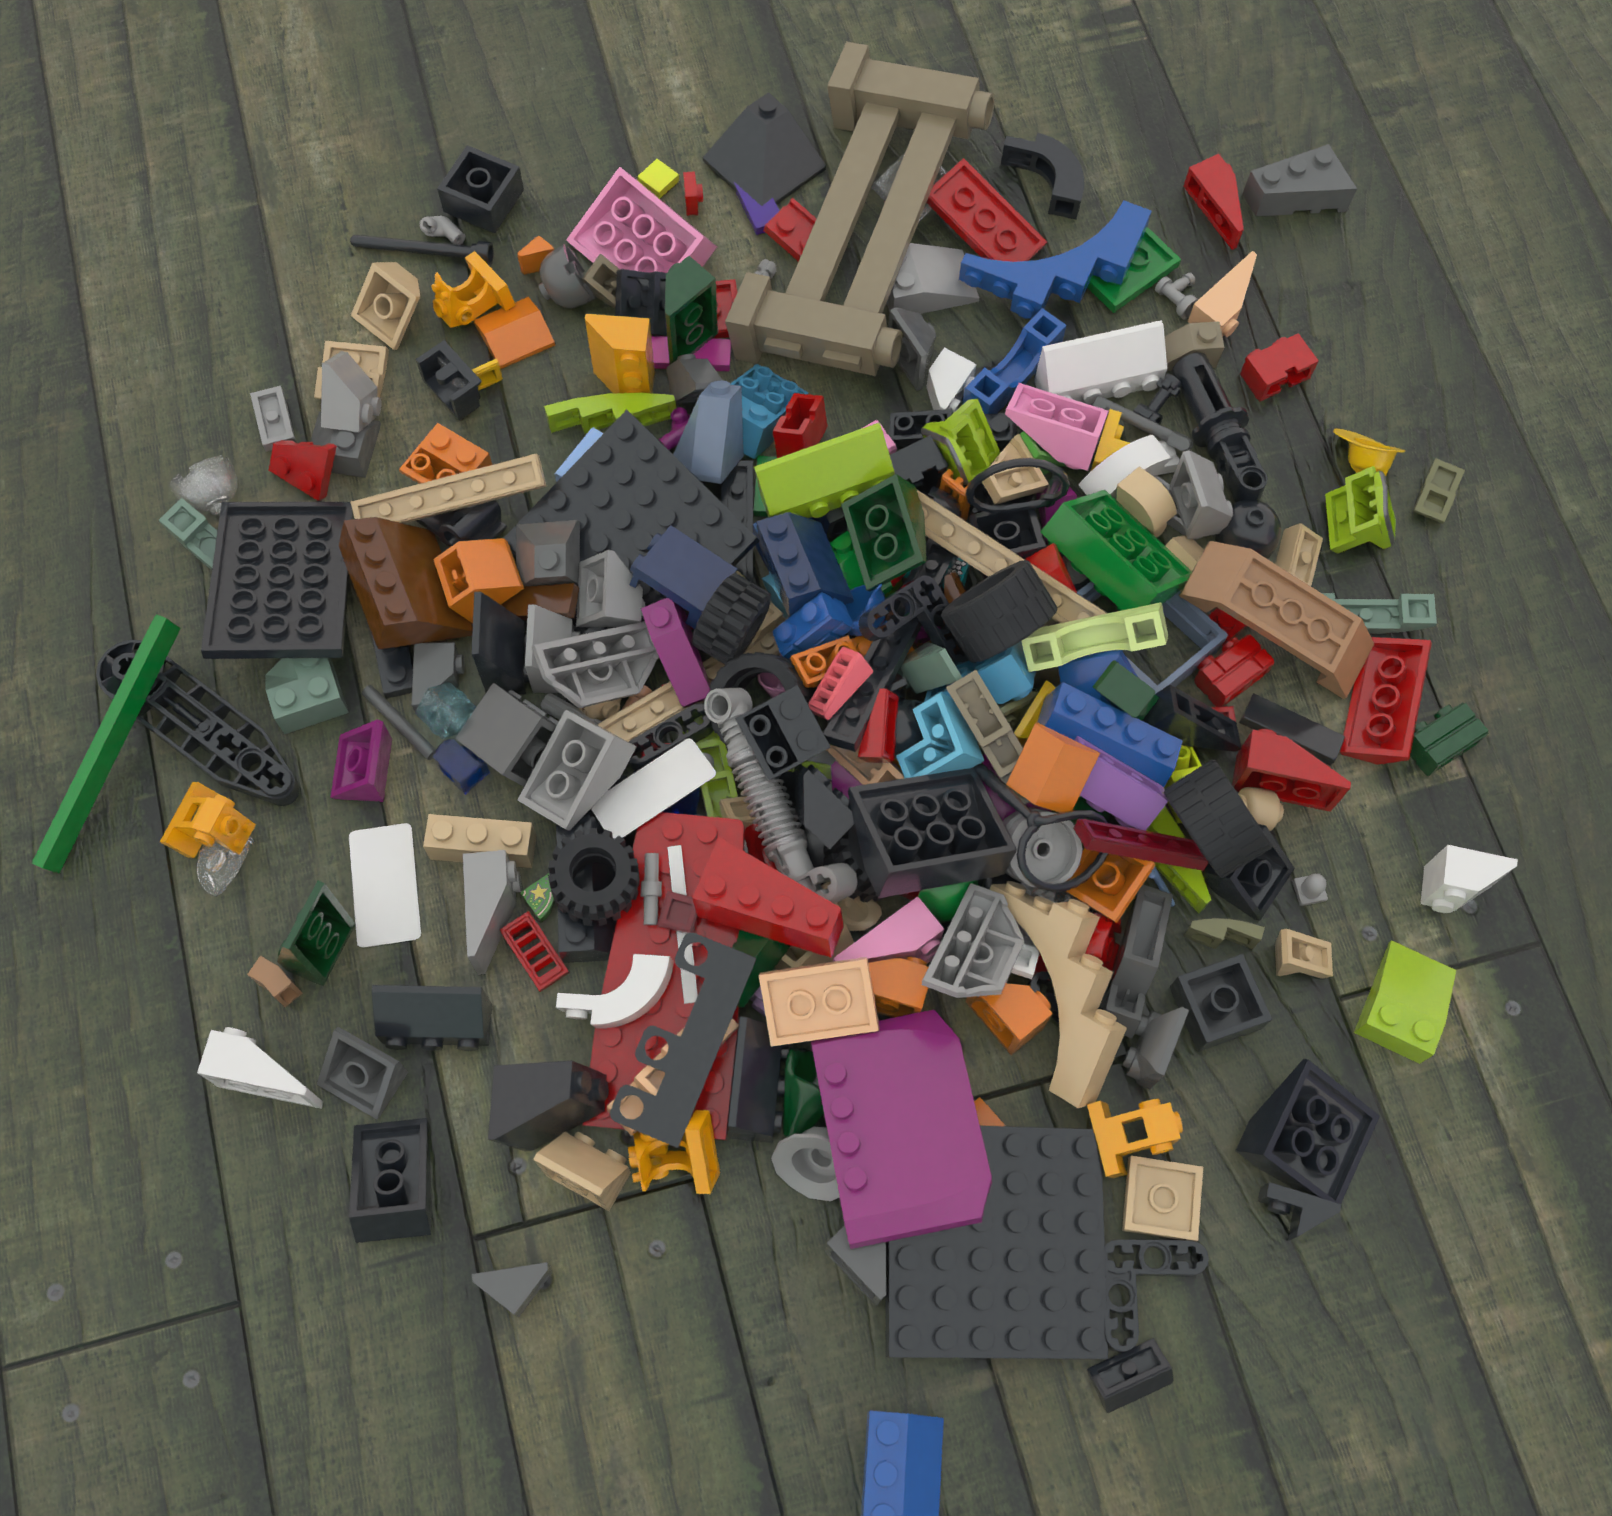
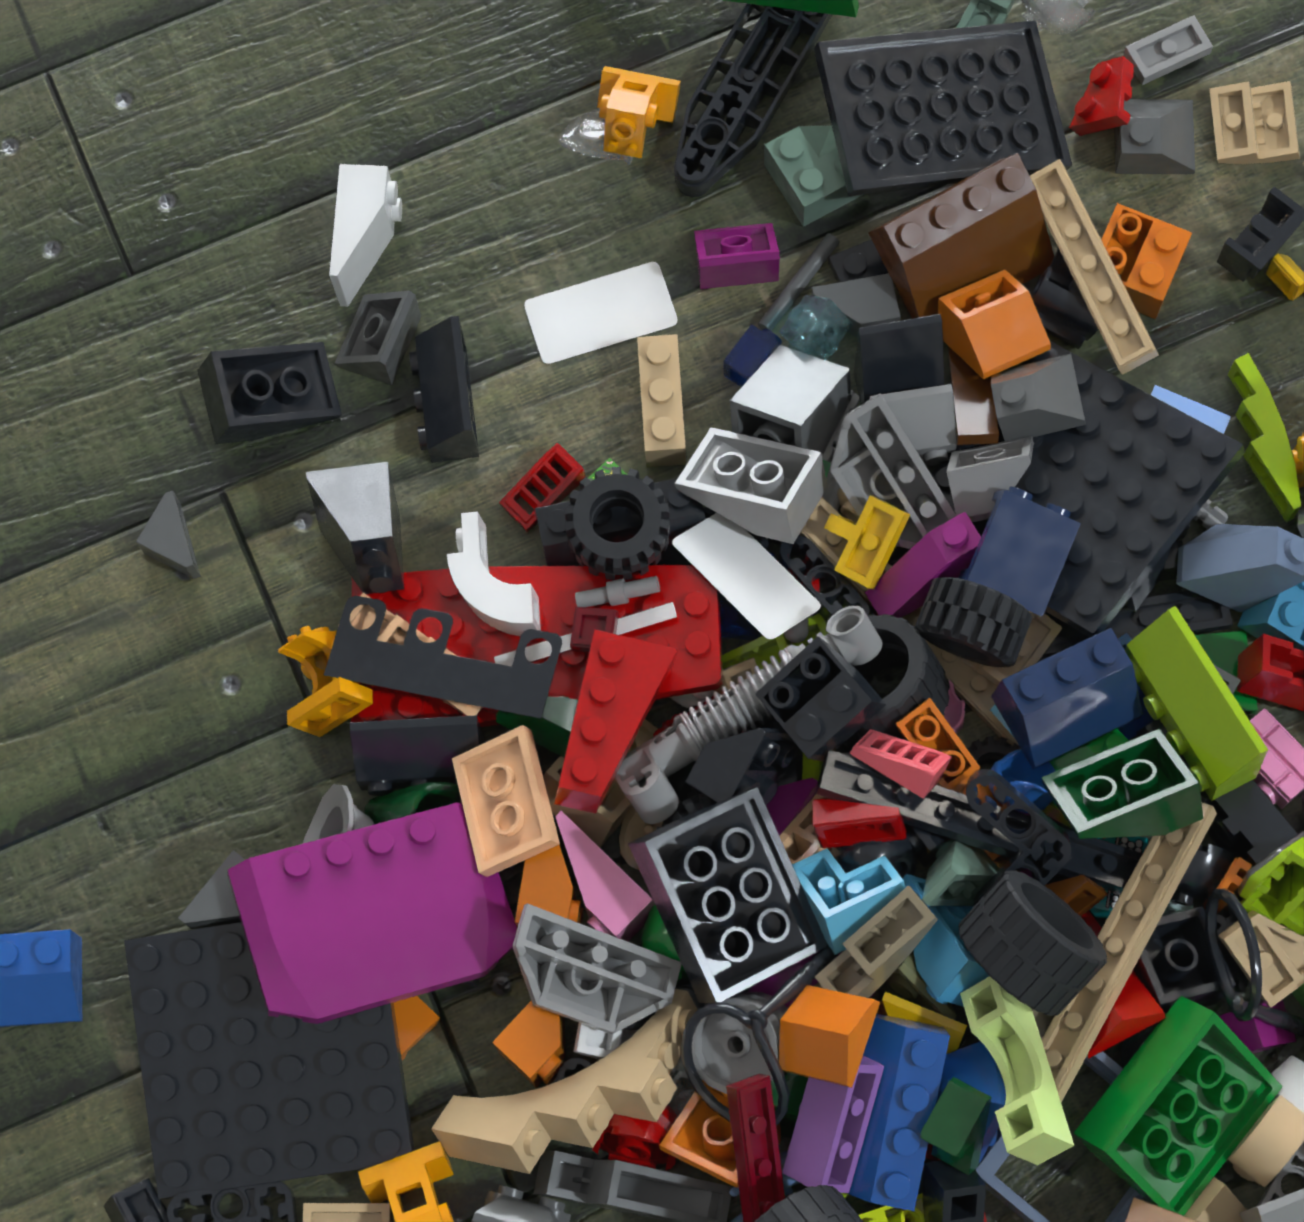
camera: 90 degrees right, 5 degrees up
medium nougat piece [247,956,303,1007] -> none
dark green slope [277,881,356,986] -> none
light grey slope [321,351,381,432] -> none
light grey slope [463,850,522,975] -> none
tan slope [533,1132,631,1211] -> none
magenta arm [658,407,690,451] -> none
blue brick [772,592,854,659] -> none
none -> yellow plate [824,495,911,589]

